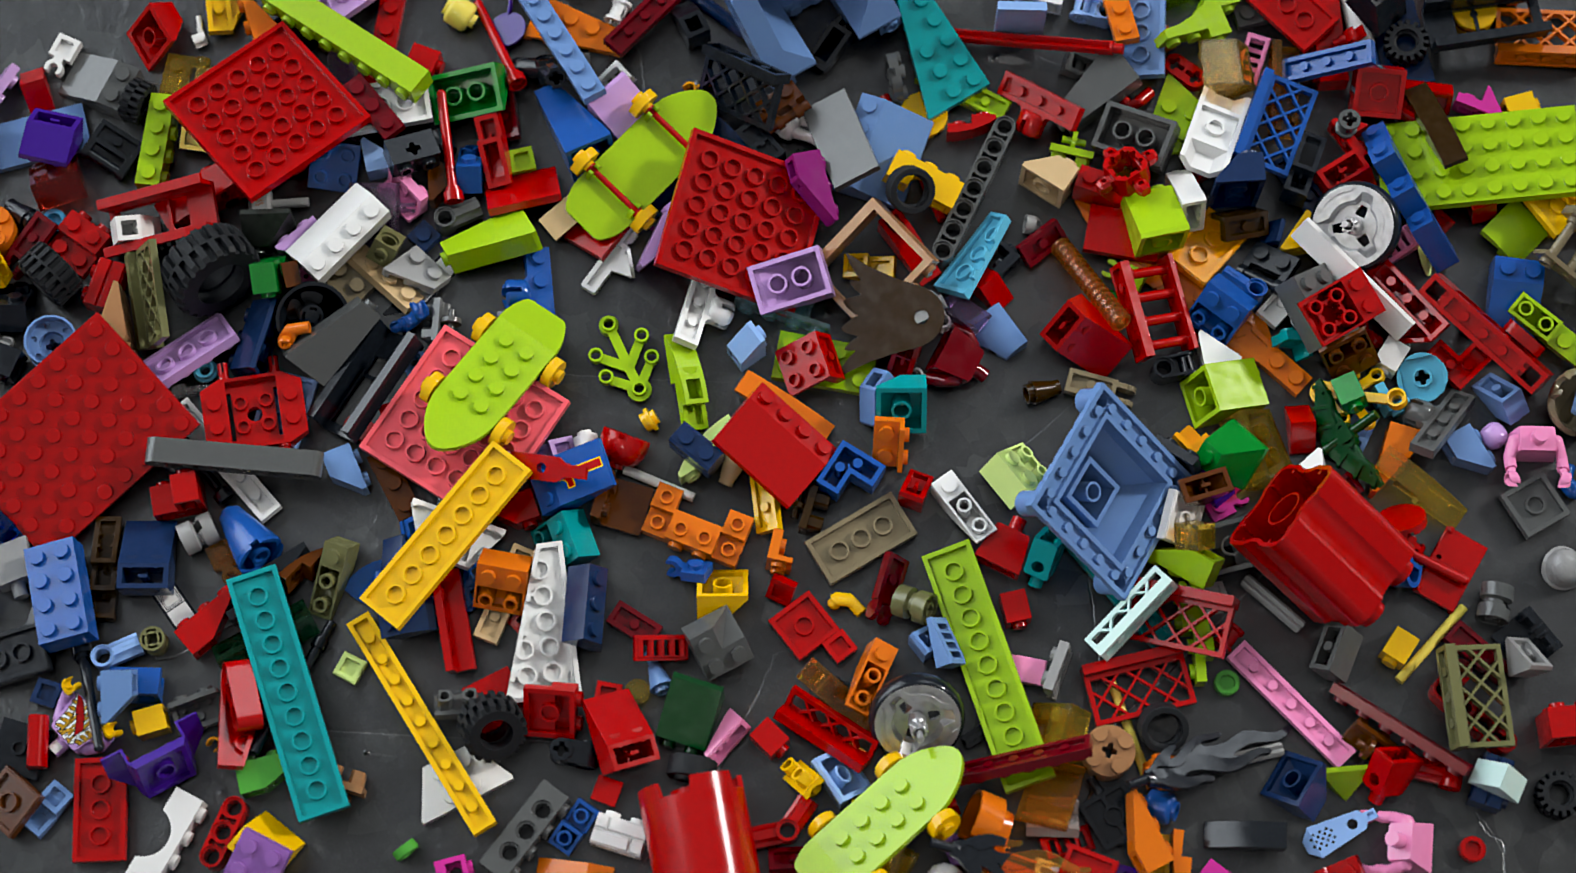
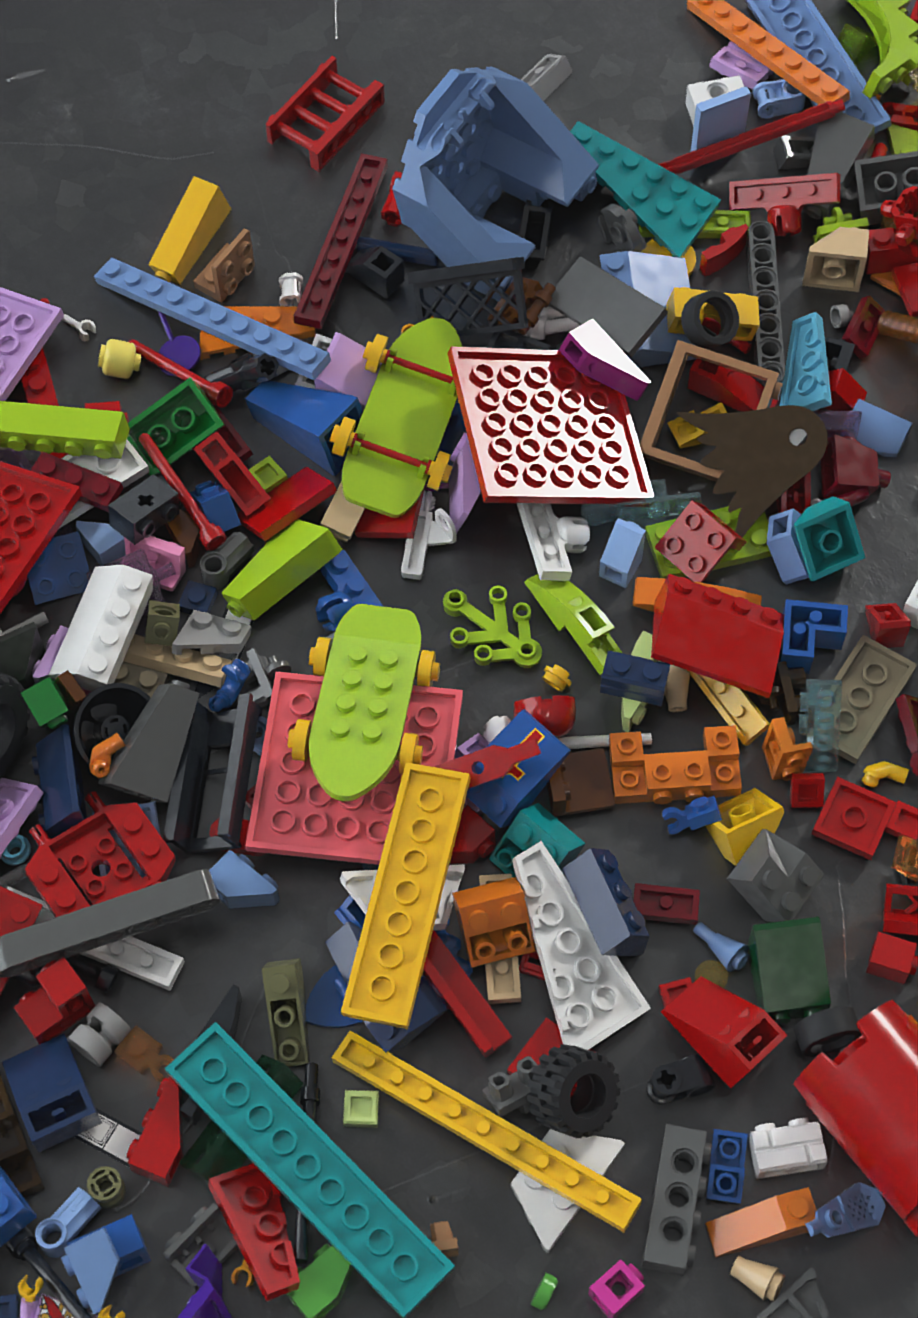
camera: 25 degrees left, 10 degrees down
yellow brick [130,703,173,741] -> none
blue cone [219,505,284,574] -> none
beam [222,659,264,733] -> none
reddish brown slope [279,548,323,594] -> none
reddish brown plate [366,456,416,522] -> none
red plate [523,682,584,739] -> none
red tile [590,774,624,809] -> none
red slope [633,635,688,661] -> none
bright pink slope [704,708,752,766] -> none
lavender slope [746,245,836,315] -> none
orange bracket [872,416,910,473] -> none
none -> clear light blue bracket [799,679,842,772]

